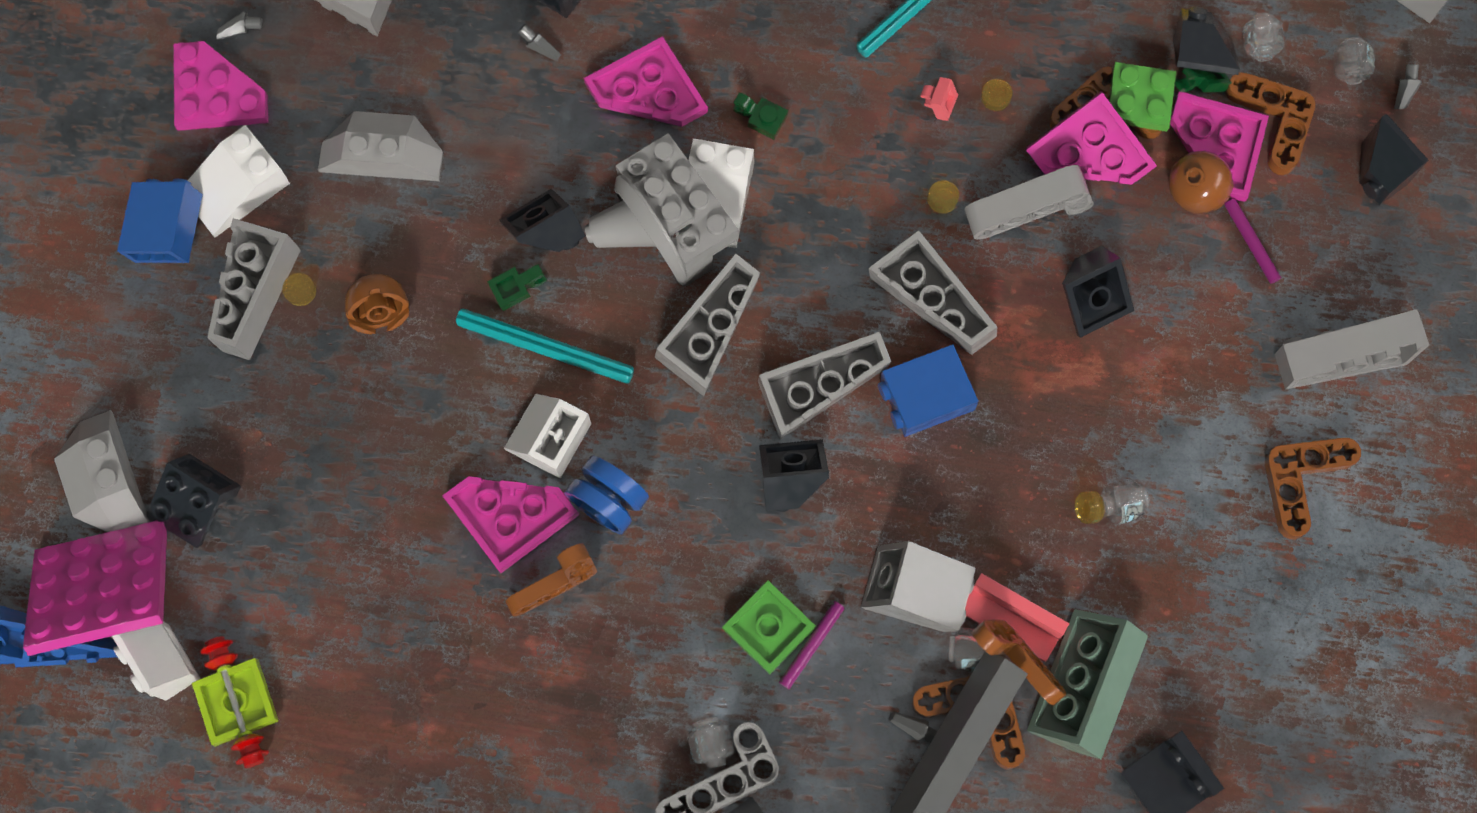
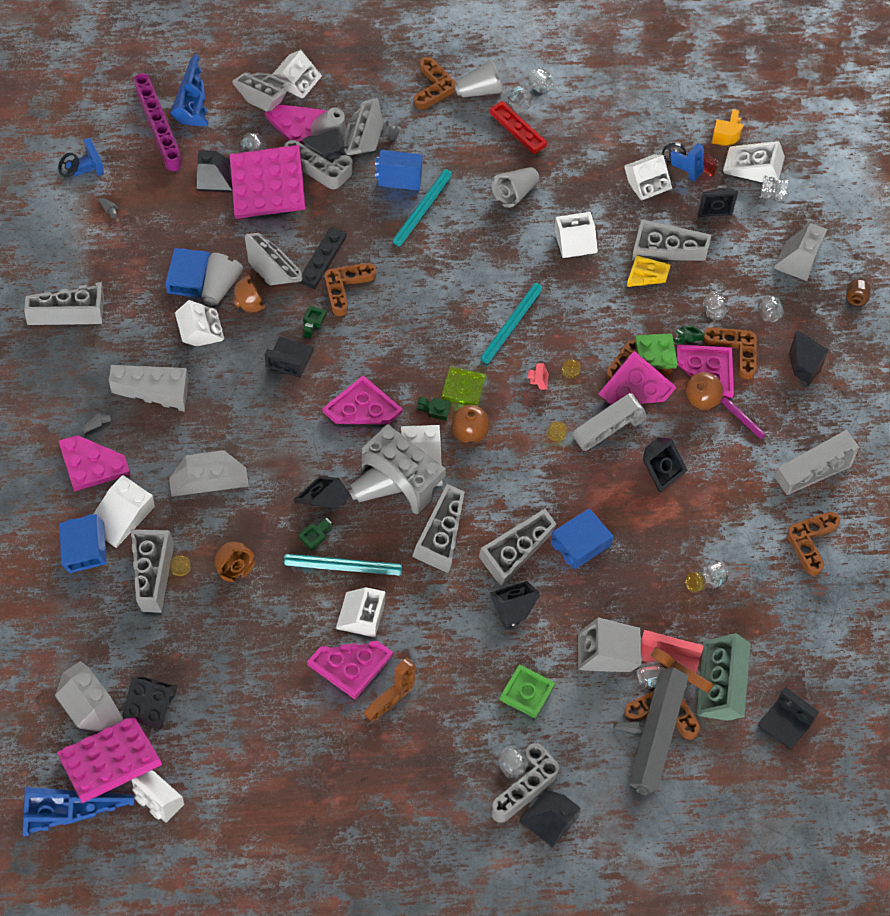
camera: 20 degrees left, 15 degrees down
lime plate [192,636,279,768] -> none
dark grey bar [518,23,561,60] -> none
blue wheel [564,455,649,535] -> none
magenta bar [779,601,845,690] -> none
light grey wedge [868,231,997,355] -> none
black slope [1173,7,1240,75] -> none
dark grey bar [1394,64,1422,109] -> none
none -> clear neon green tile [441,366,486,406]
none -> dark orange cylinder [451,405,489,443]

